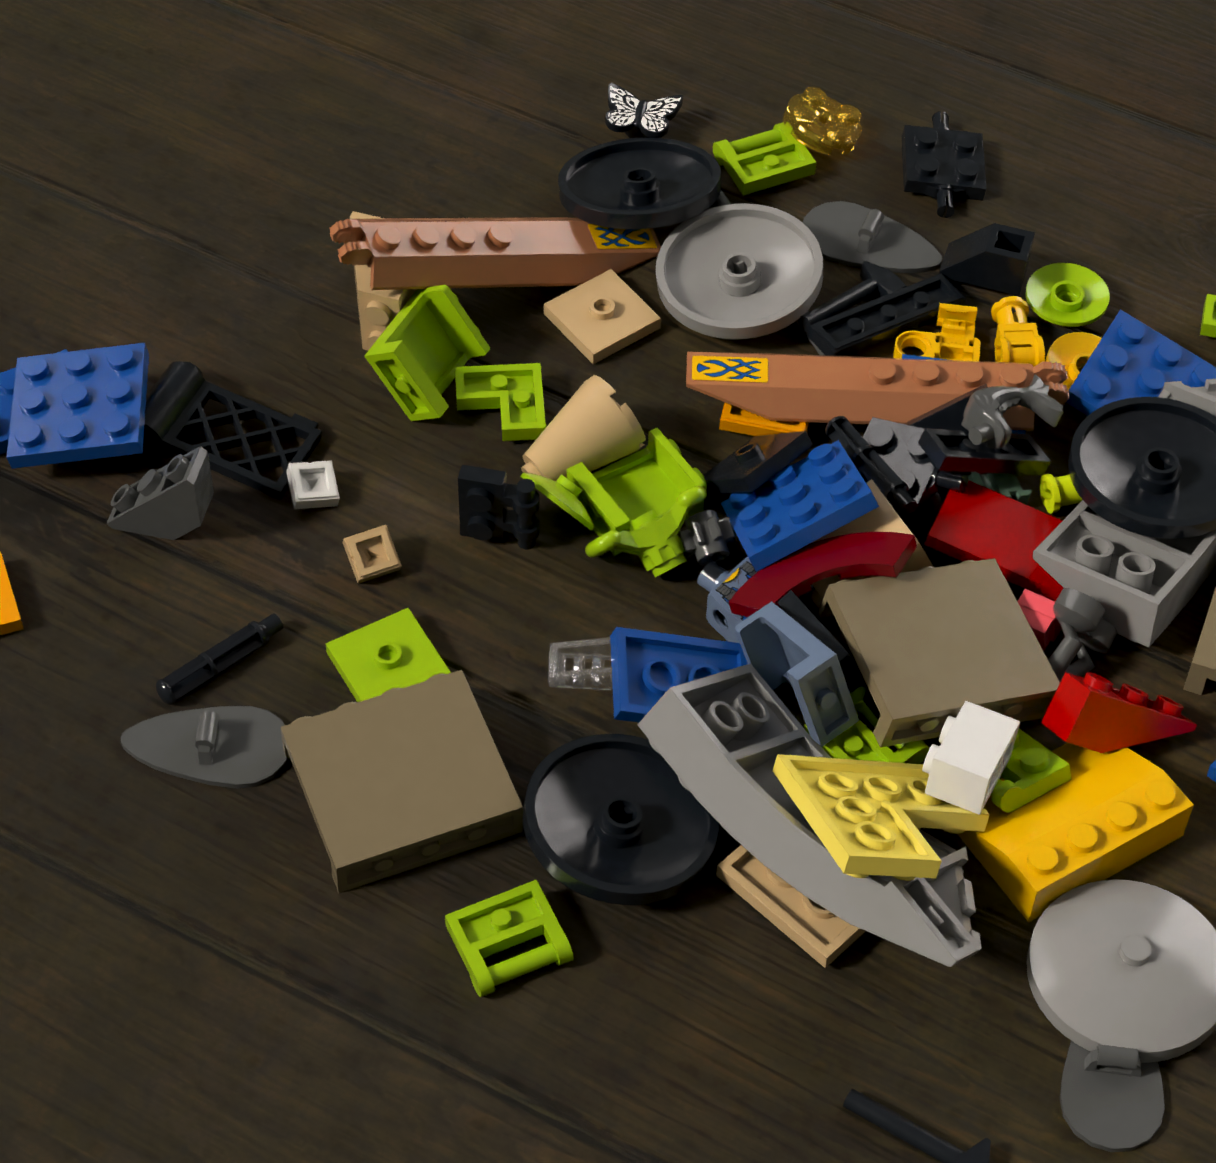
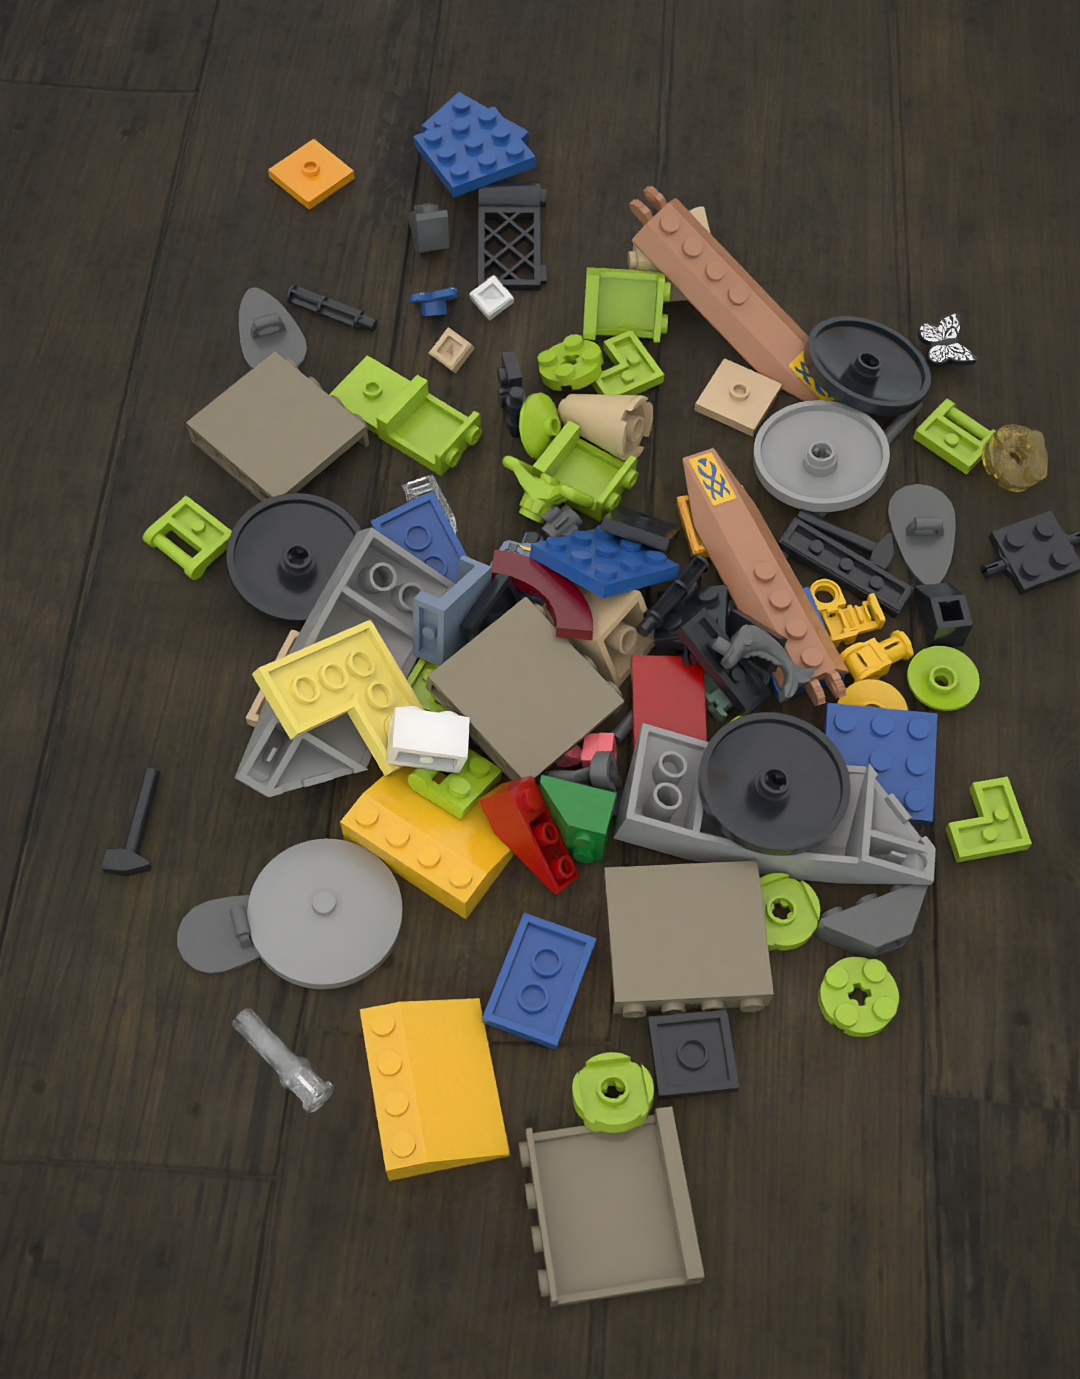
camera: 65 degrees right, 10 degrees up
none -> lime panel [376,375,482,476]
none -> blue animal [410,287,458,316]
none -> lime plate [538,334,604,391]
none -> green slope [540,775,616,863]

